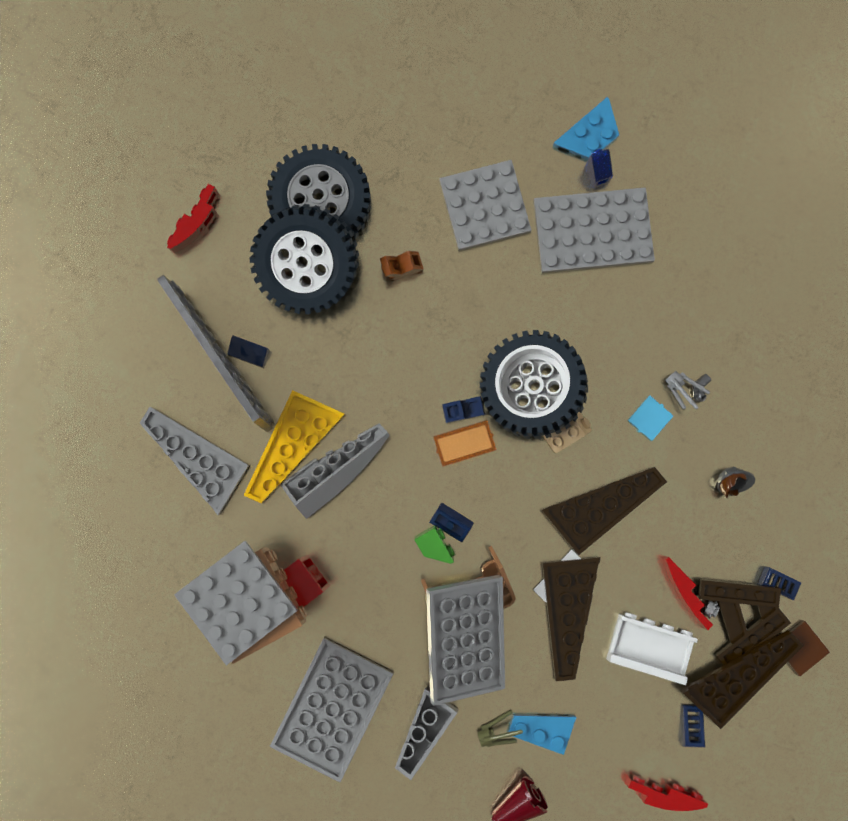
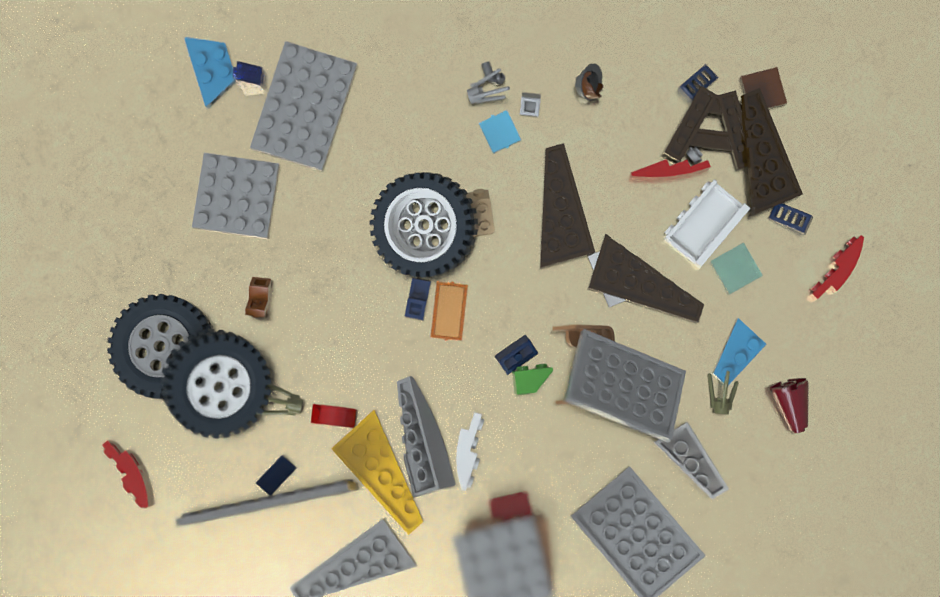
camera: 55 degrees left, 0 degrees up
none -> olive plant [256,384,303,416]
none -> red brick [311,404,356,428]
none -> white slope [456,412,484,491]
none -> light grey slope [520,92,541,117]
none -> clear light blue tile [710,242,763,295]

